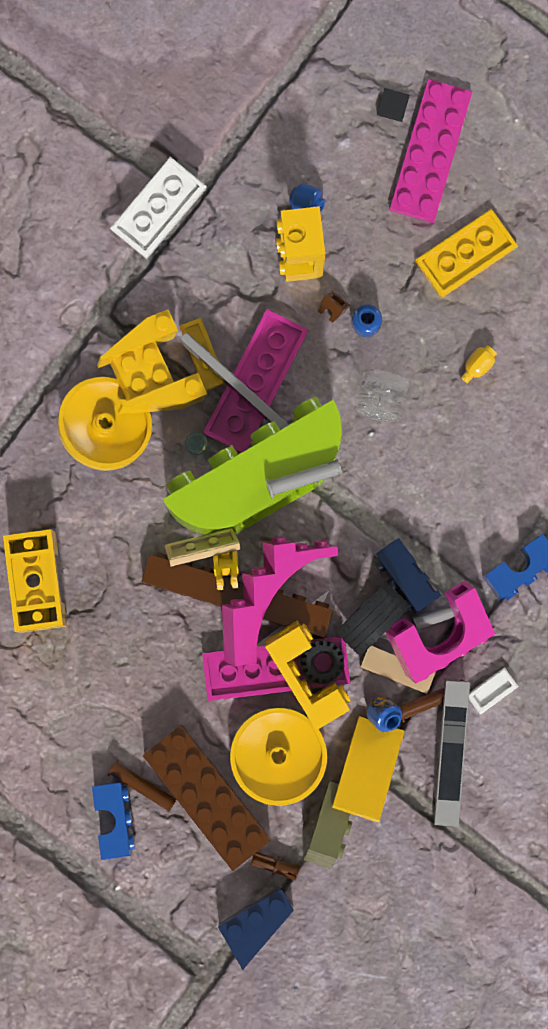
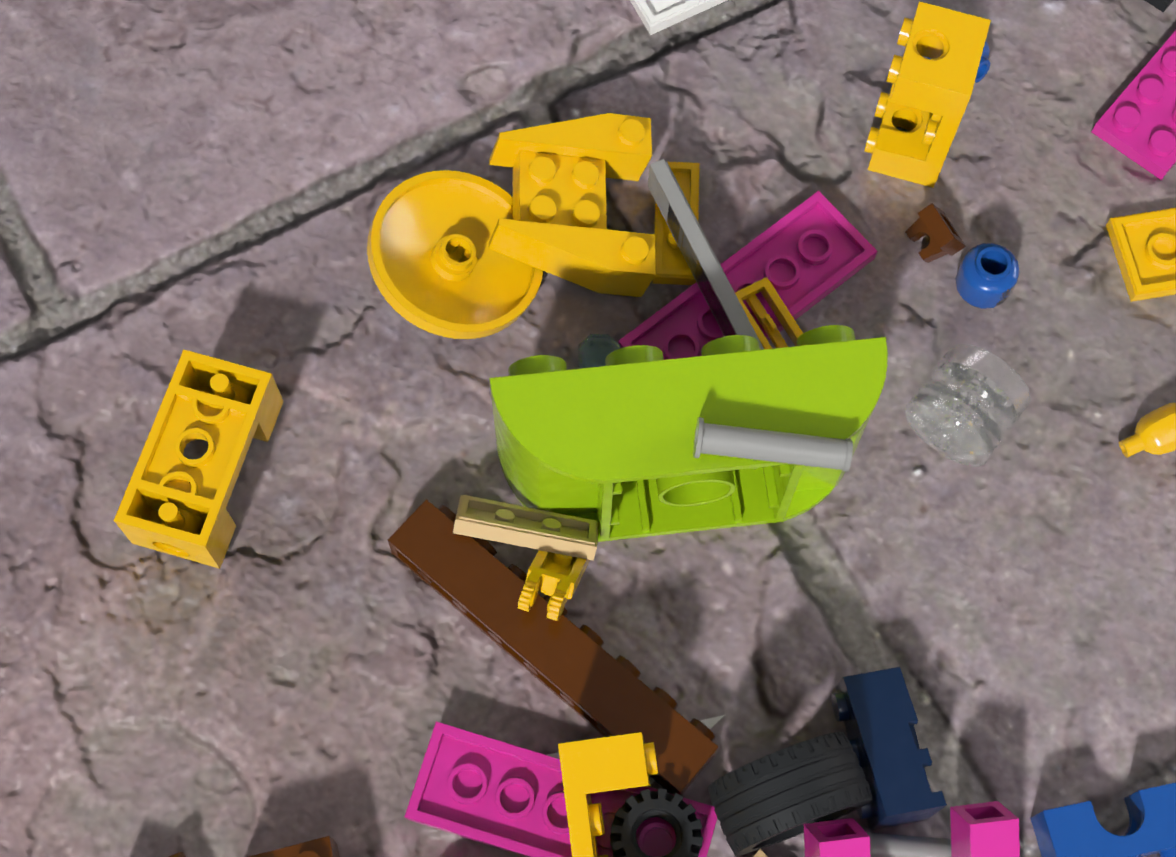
camera: 25 degrees right, 15 degrees down
dark pink arch [222,536,338,666] -> none
none -> yellow tile [735,277,803,349]

